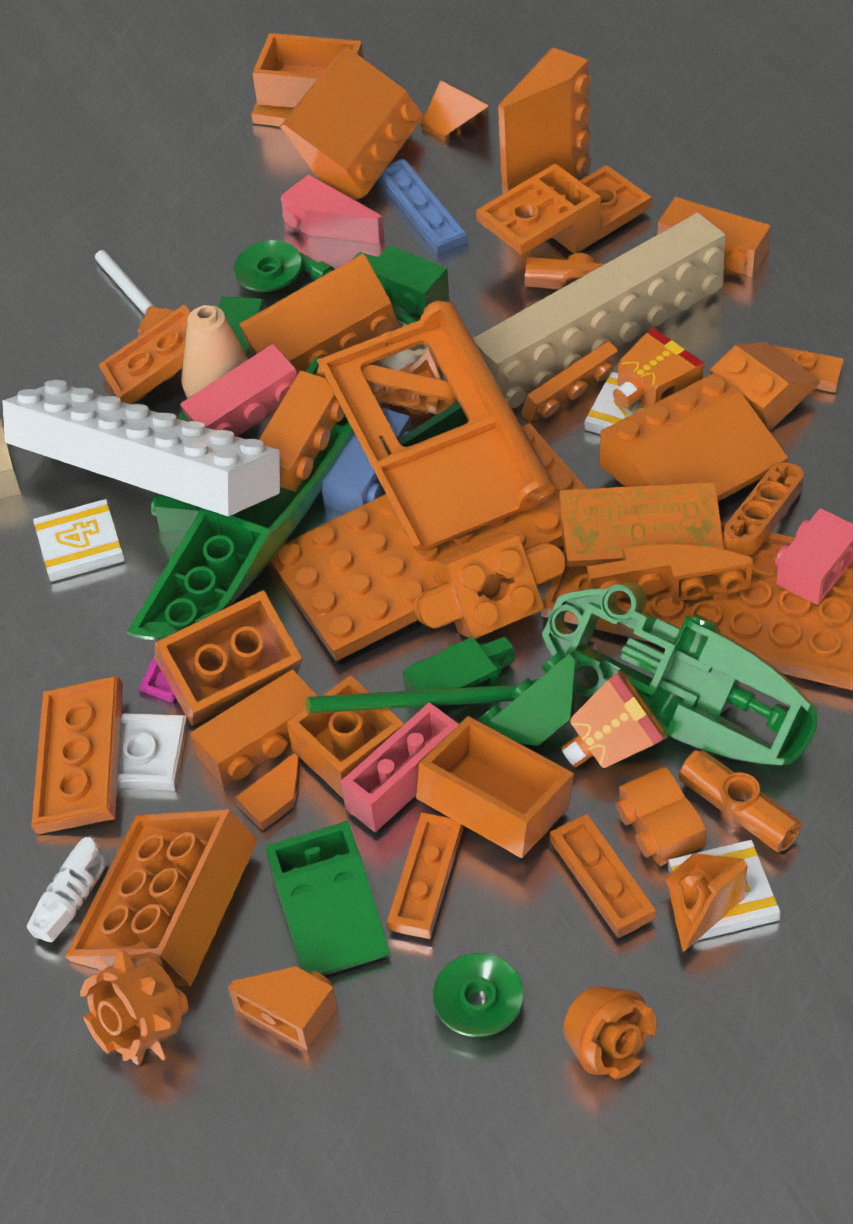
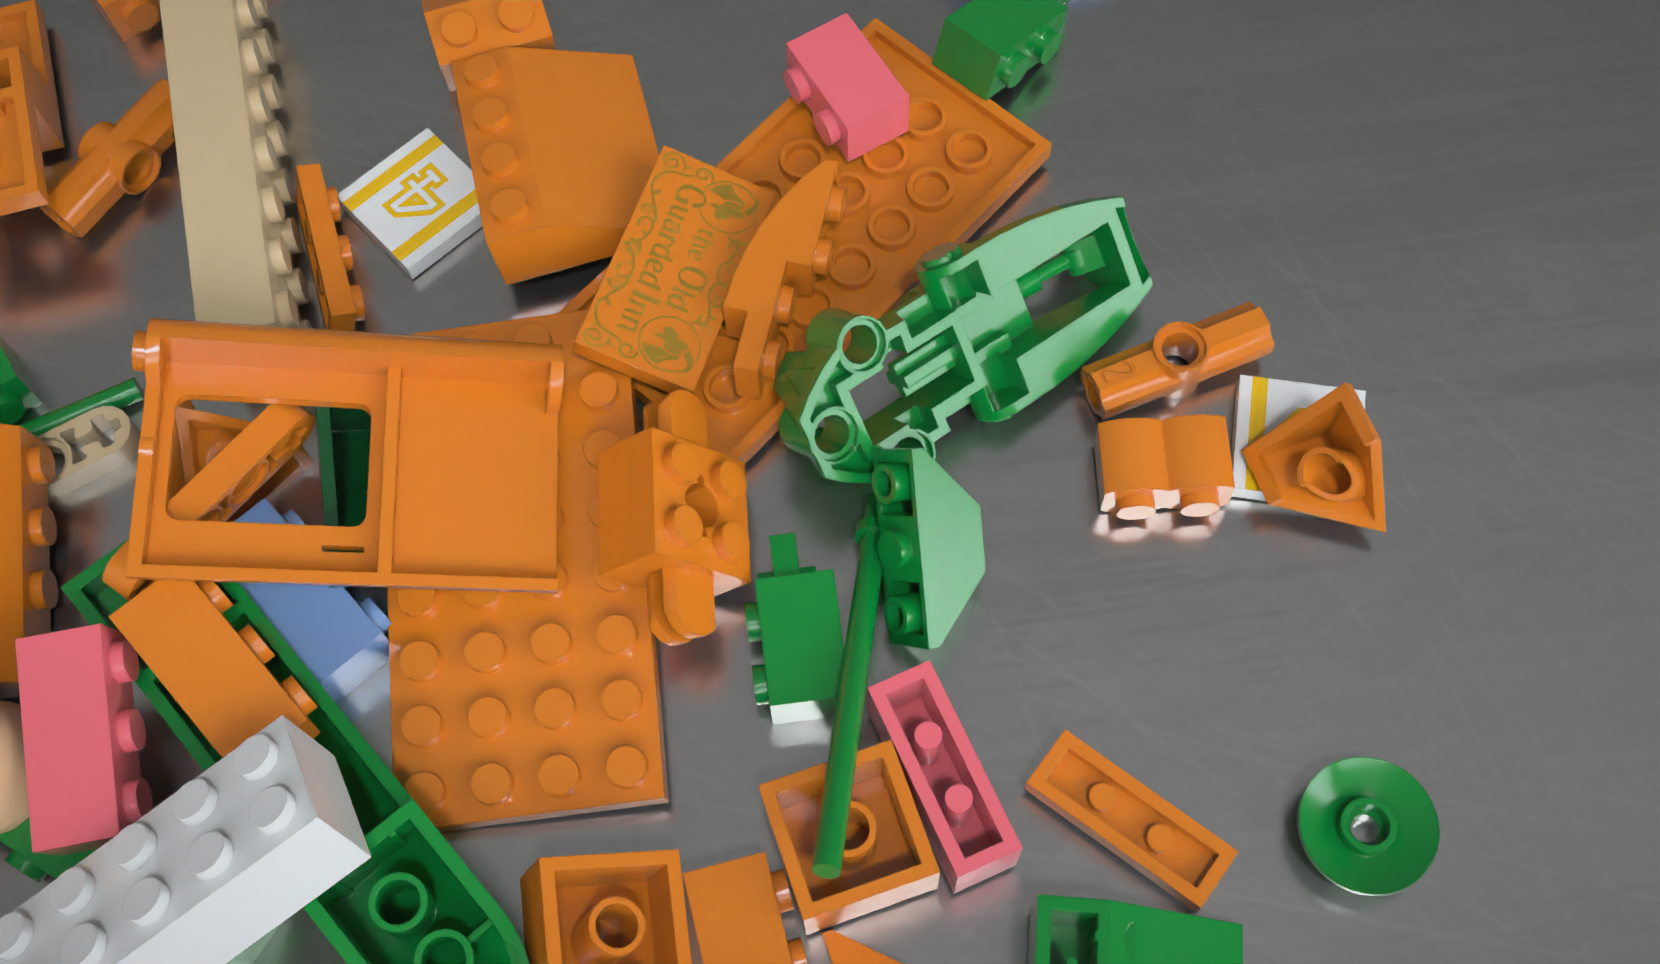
camera: 70 degrees left, 15 degrees up
orange piece [416,716,574,858] -> none
orange plate [550,813,656,938] -> none
orange torso [561,671,669,768] -> none
orange cone [563,986,657,1079] -> none
orange torso [613,328,704,409] -> none
orange beam [723,462,804,556] -> none

